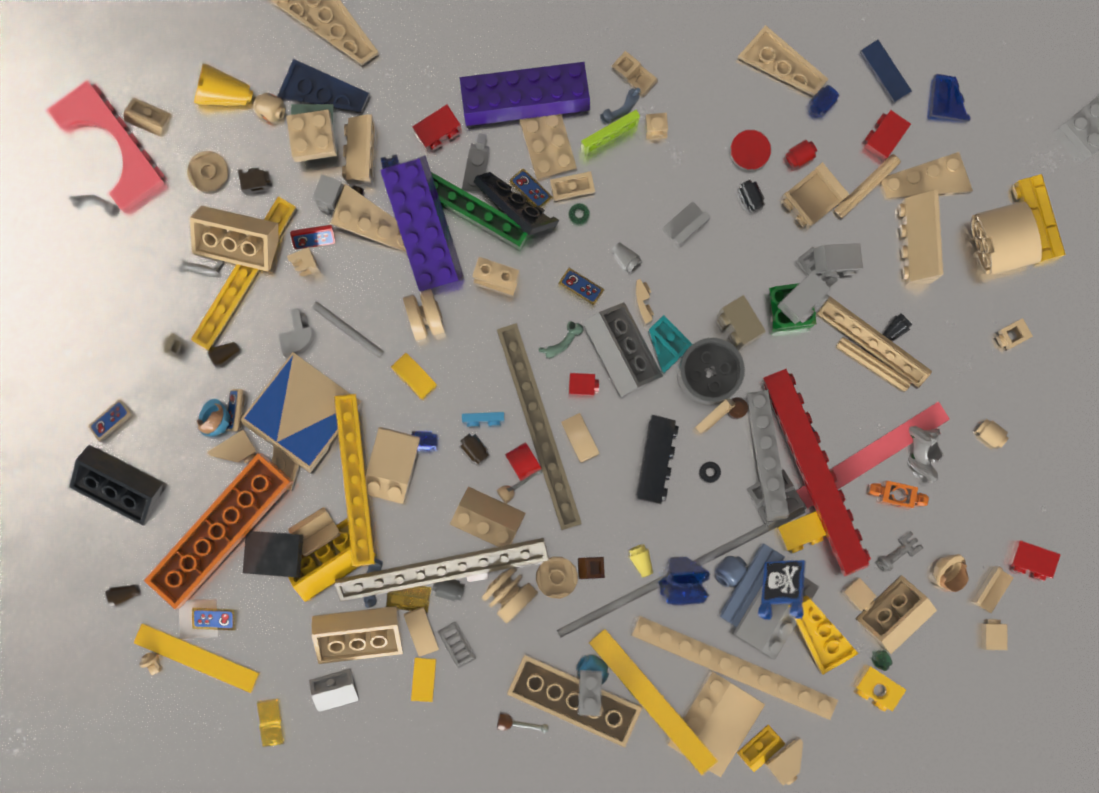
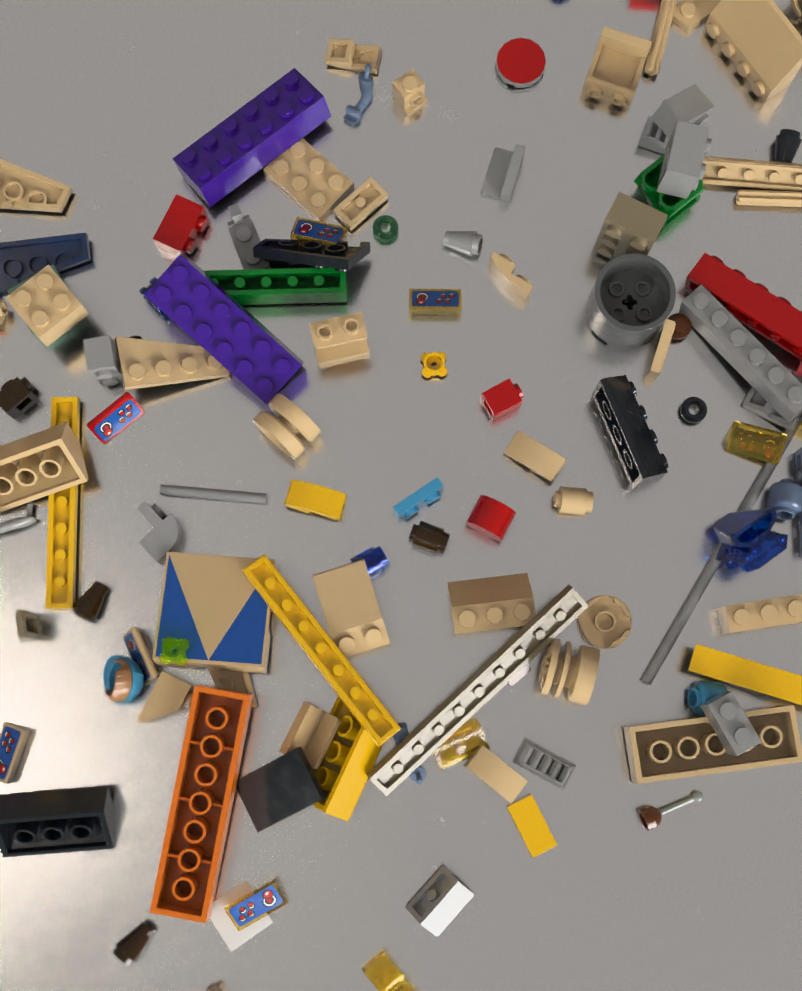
camera: 30 degrees left, 5 degrees down
yellow tile [133,623,260,693] -> none
tan hinge [287,247,321,277] -> none
tan slope [312,606,403,664] -> none
tan slope [342,114,375,185] -> none
dark grey brick [432,579,465,601] -> none
tan hinge [496,466,543,504] -> none
dark tan plate [497,323,582,530] -> none
sand green piece [539,321,583,358] -> none
reddish brown slope [578,557,605,579] -> none
lime tile [581,109,640,155] -> none
light grey slope [583,302,663,397] -> none
light yellow cone [629,544,654,577] -> none
teal wing [648,315,693,373] -> none
black brick [738,179,765,212] -> none
red brick [785,139,817,169] -> none
none -> clear neon green plate [159,637,190,666]
none -> yellow plate [421,351,447,378]
none -> tan brick [553,486,594,515]
none -> clear yellow slope [726,421,788,465]

